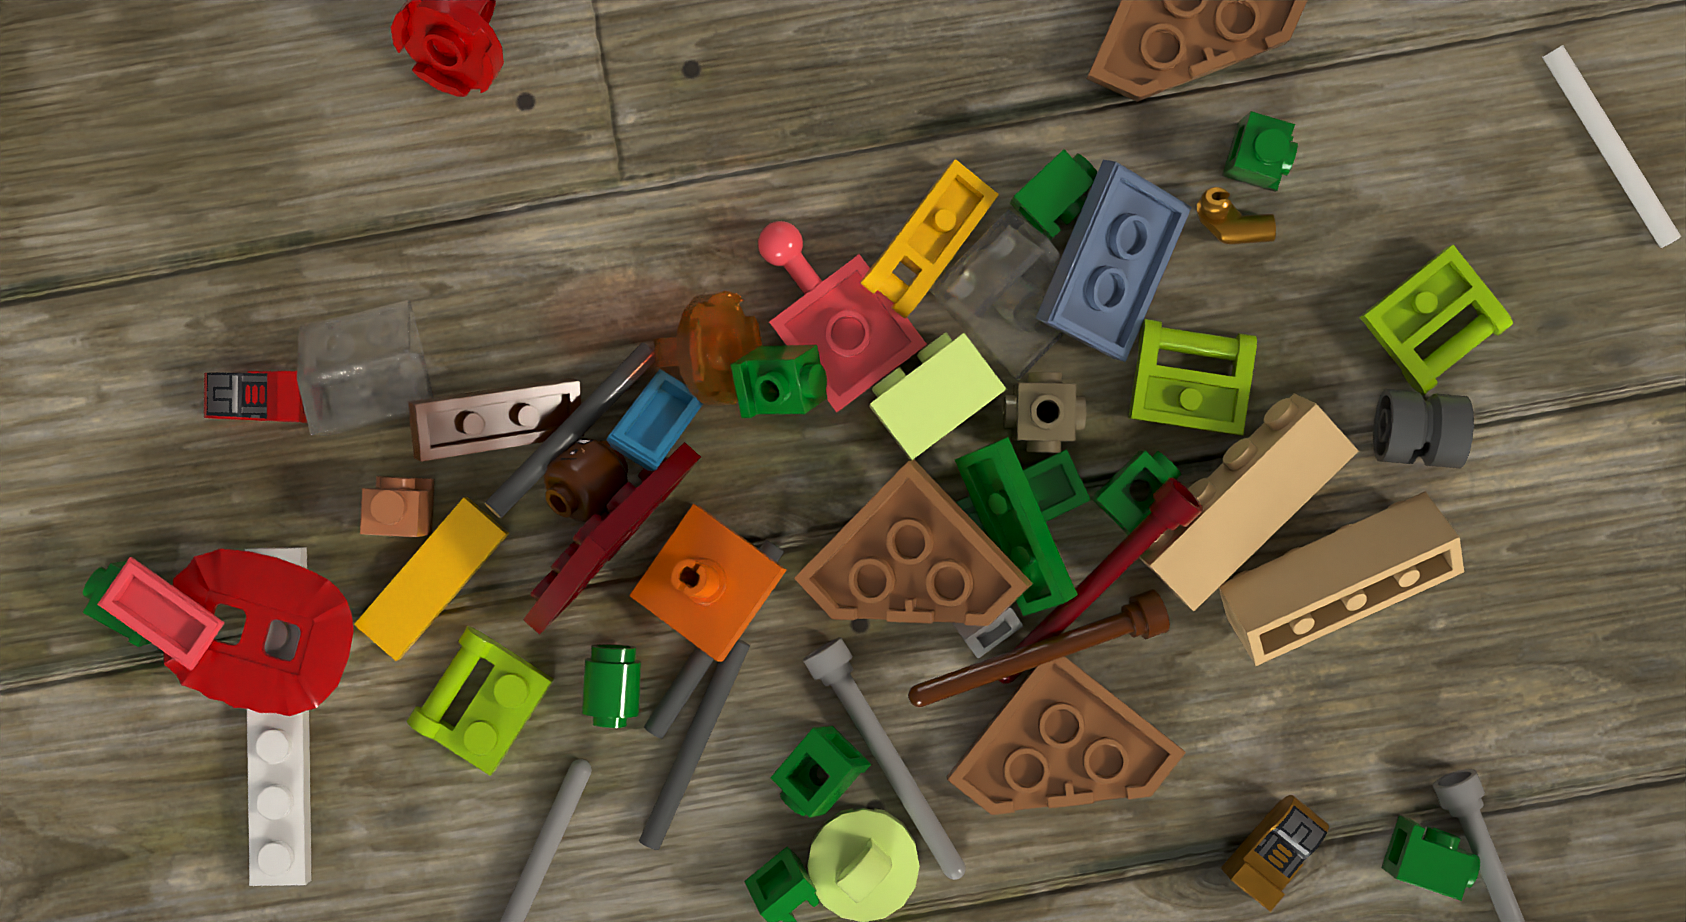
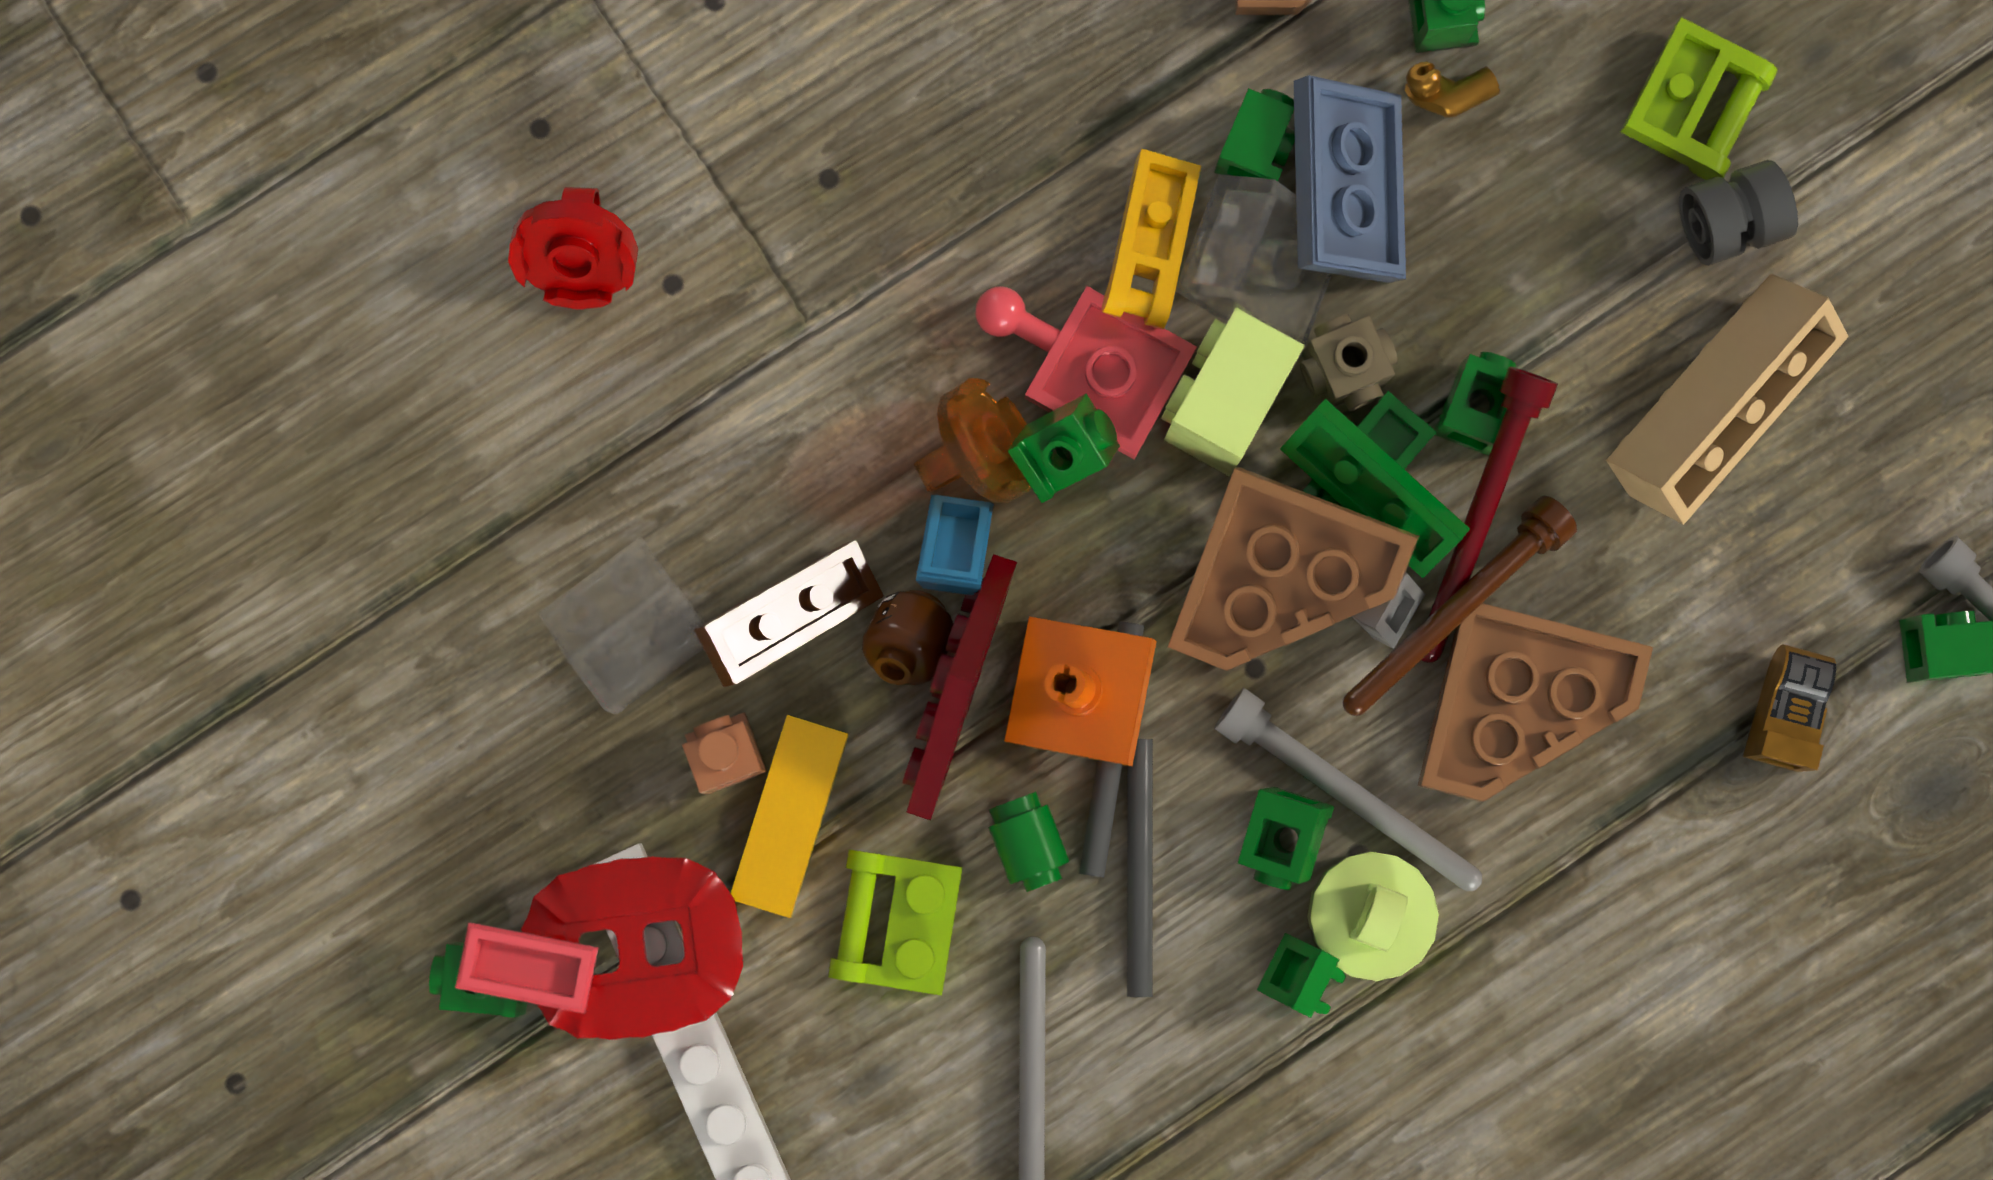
camera: 20 degrees left, 5 degrees down
leg [204,371,315,423] -> none
dark grey bar [484,342,658,519] -> none
lime plate [1128,319,1257,436] -> none
tan brick [1139,393,1359,611] -> none

